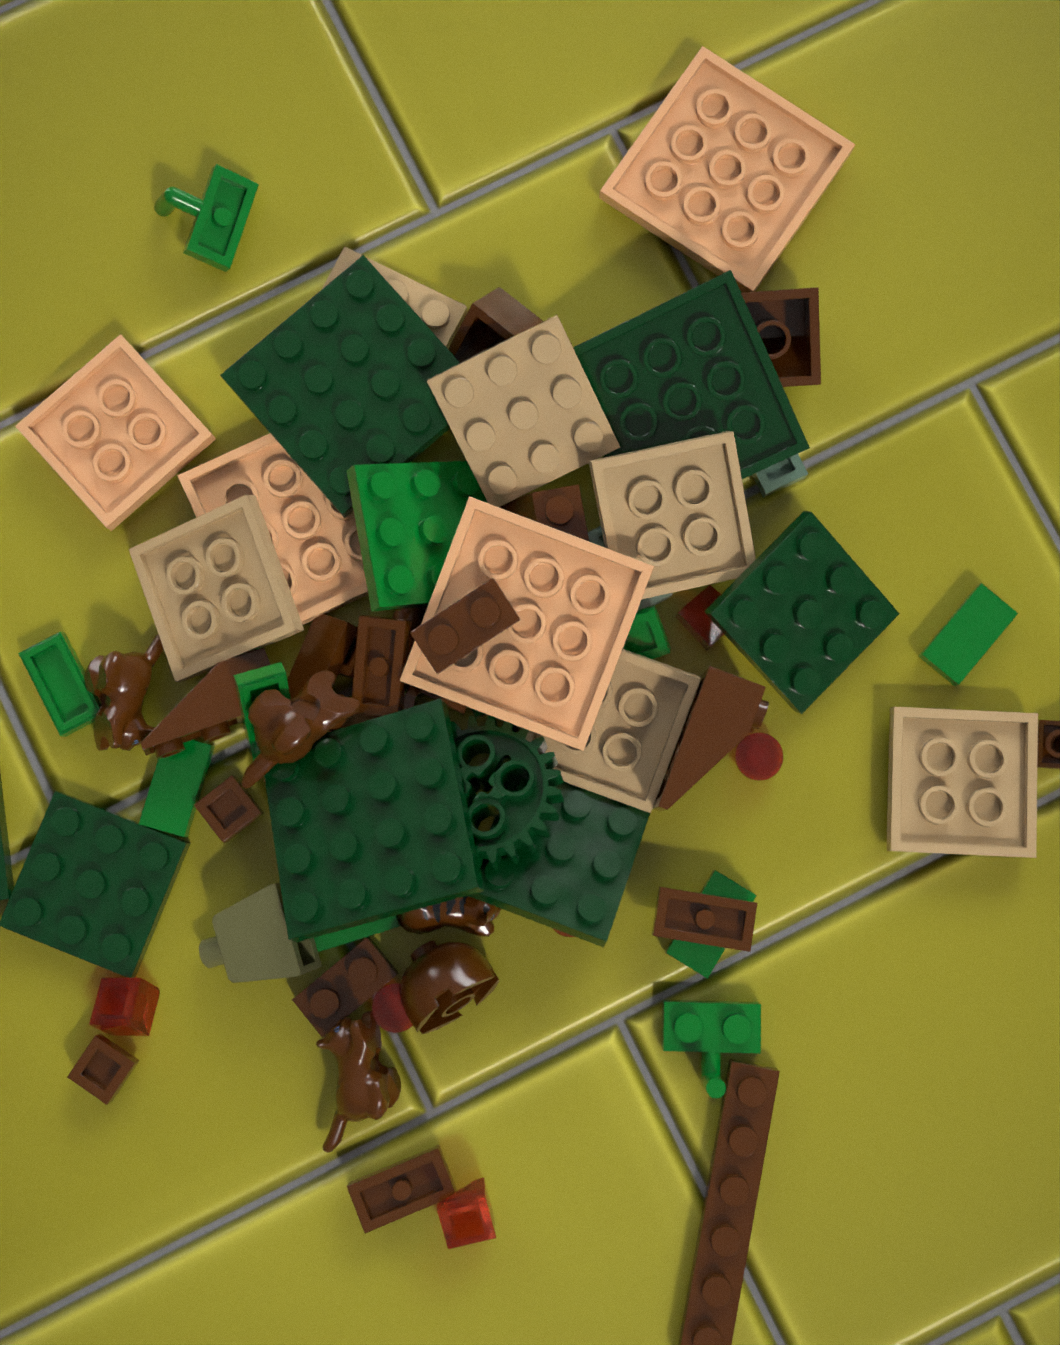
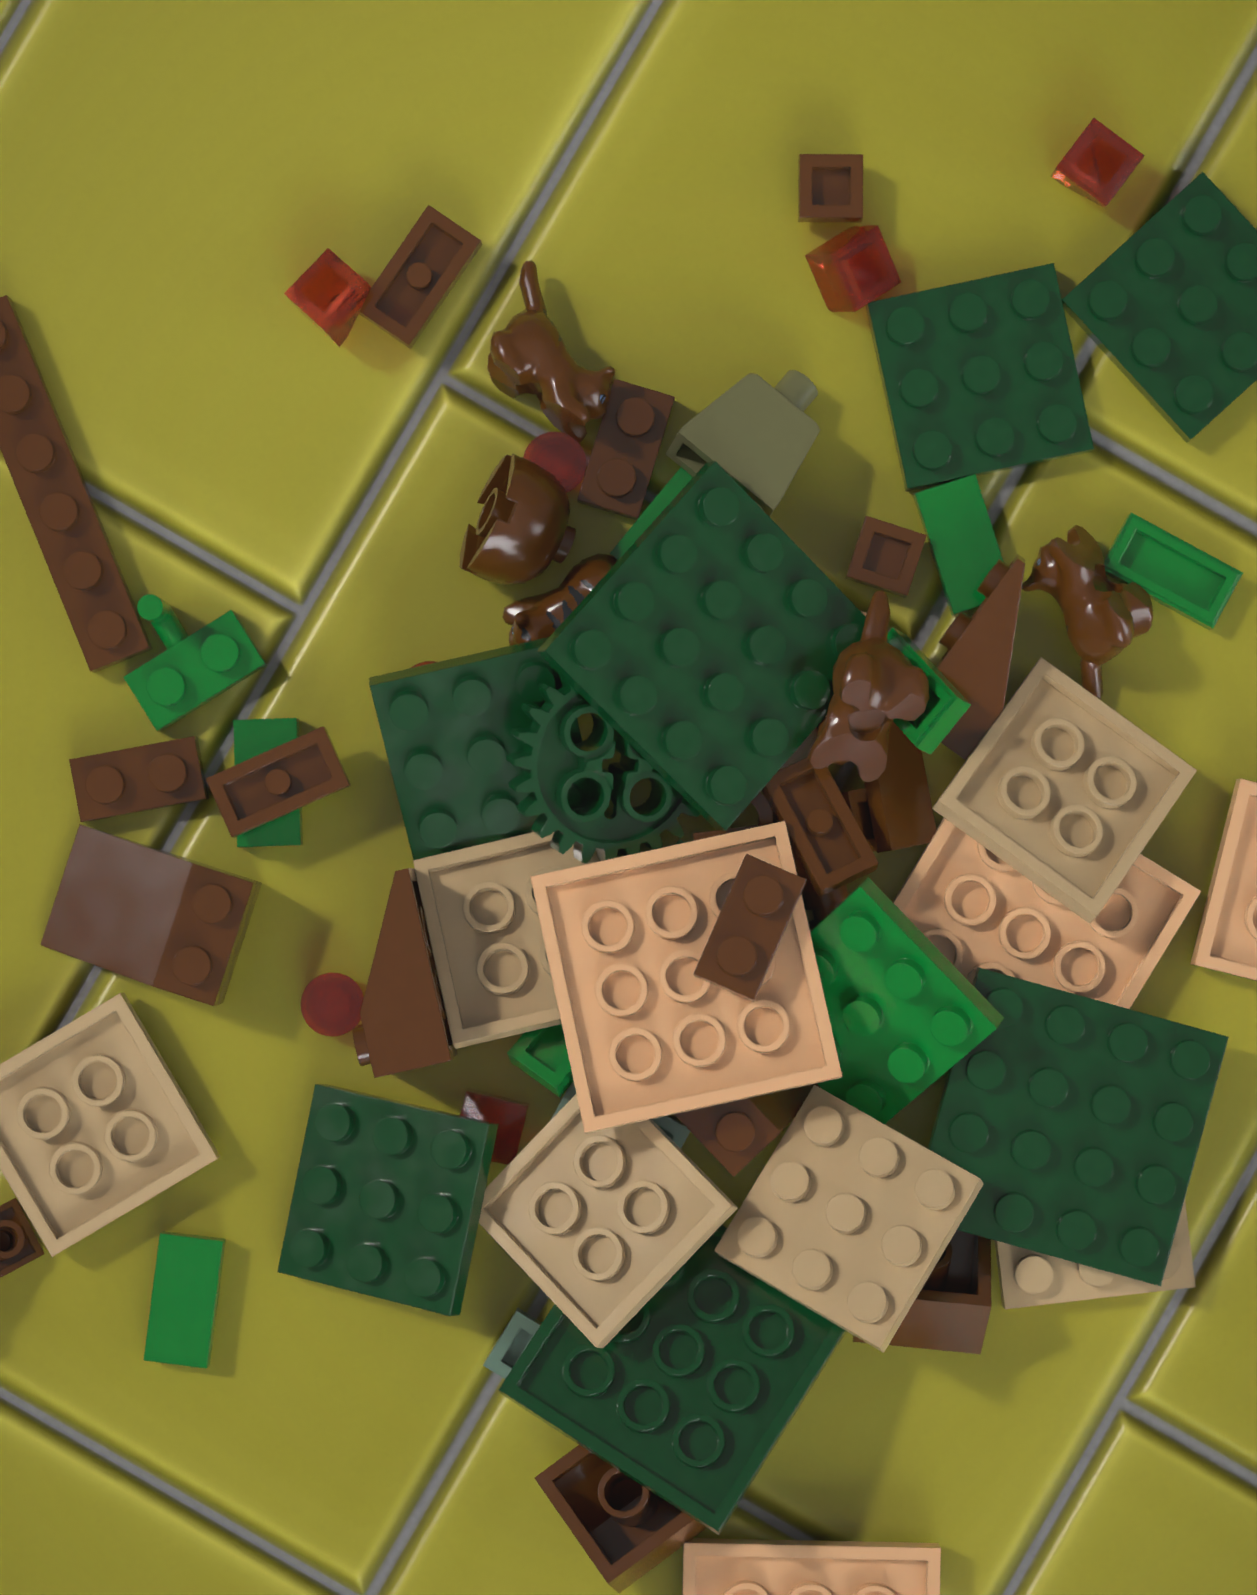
camera: 145 degrees right, 5 degrees up
none -> reddish brown slope [40,824,262,1006]
none -> reddish brown plate [69,736,209,822]

